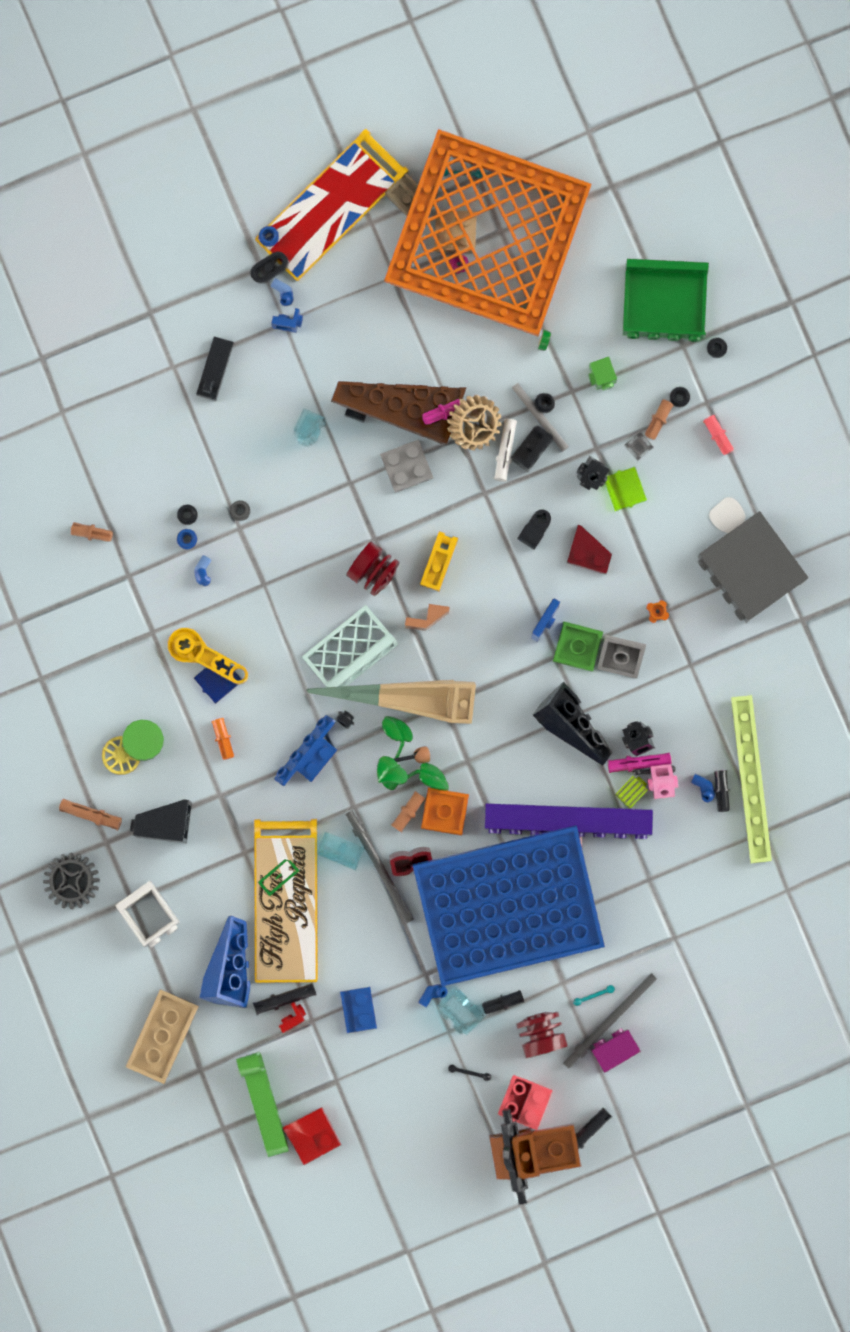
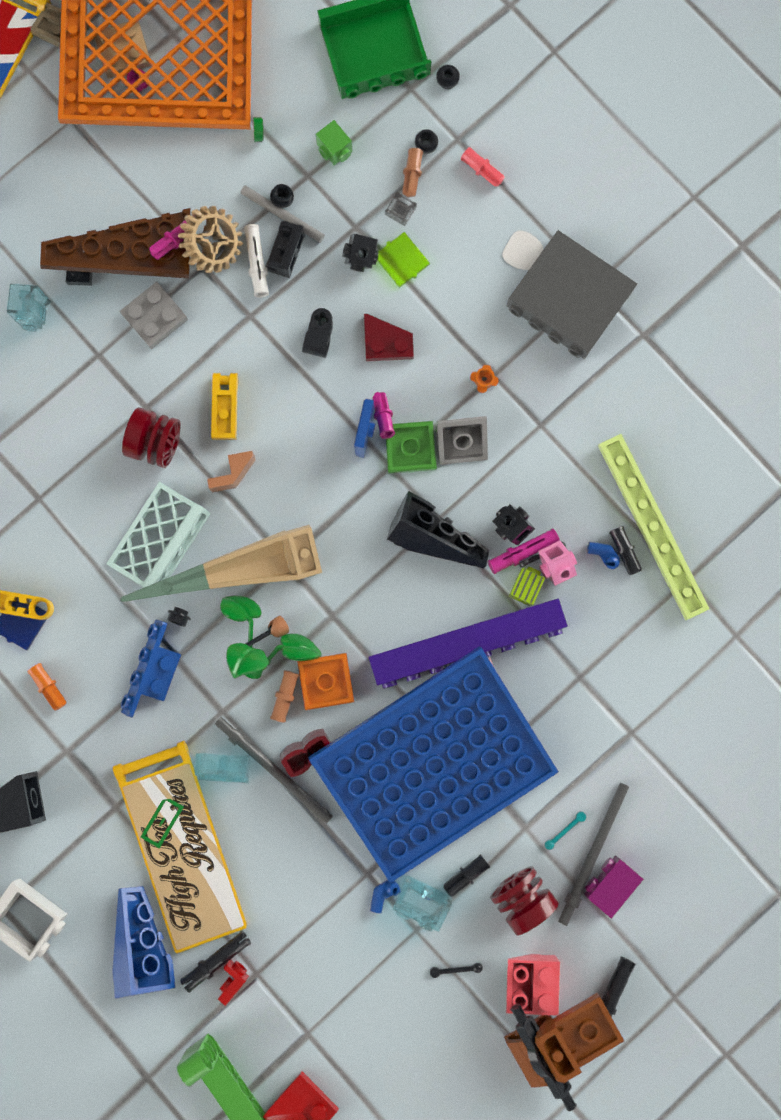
camera: 25 degrees left, 0 degrees up
tan plate [126,989,199,1084] -> none
blue plate [340,987,377,1033] -> none
none -> dark pink axle [372,392,395,439]

